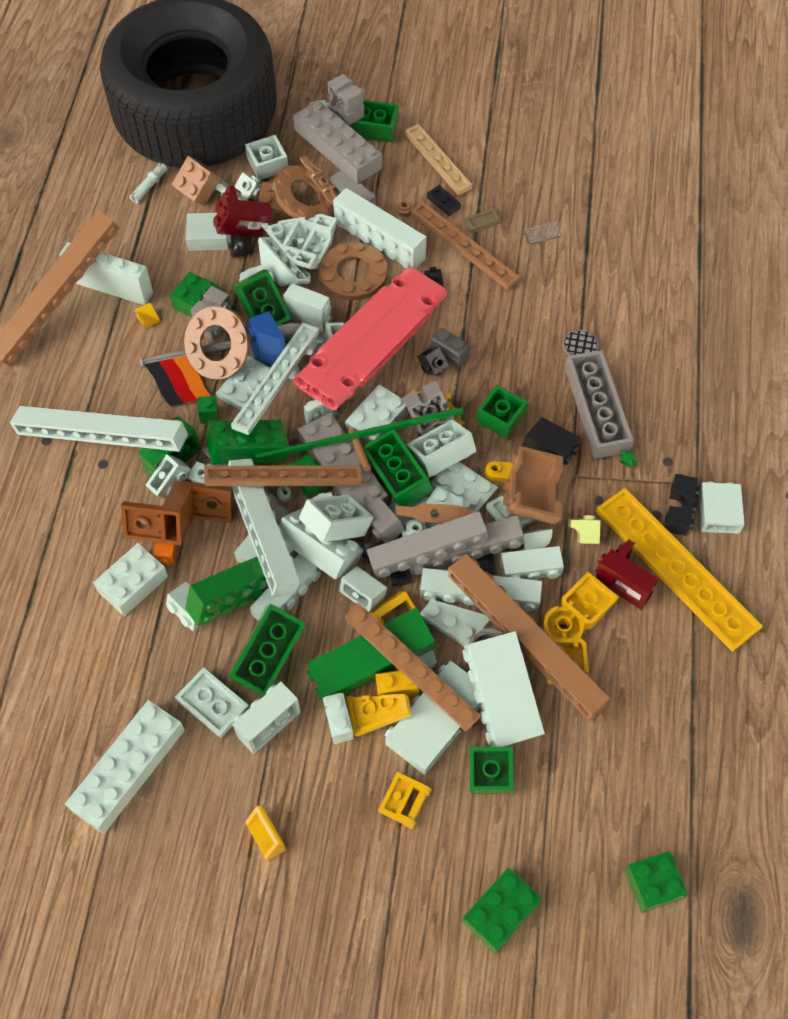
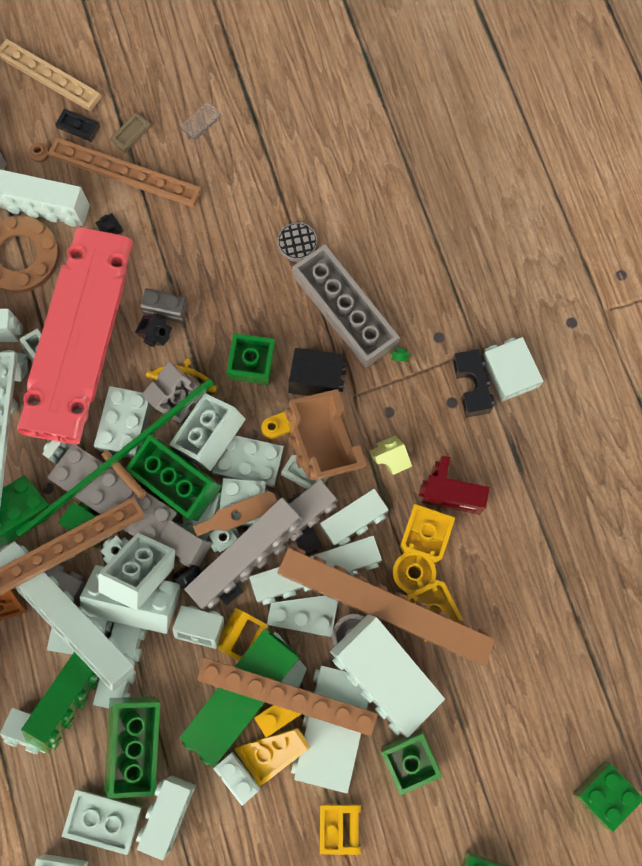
camera: 25 degrees left, 15 degrees up
light aqua brick [522,529,552,550] -> none
yellow plate [596,488,763,653] -> none

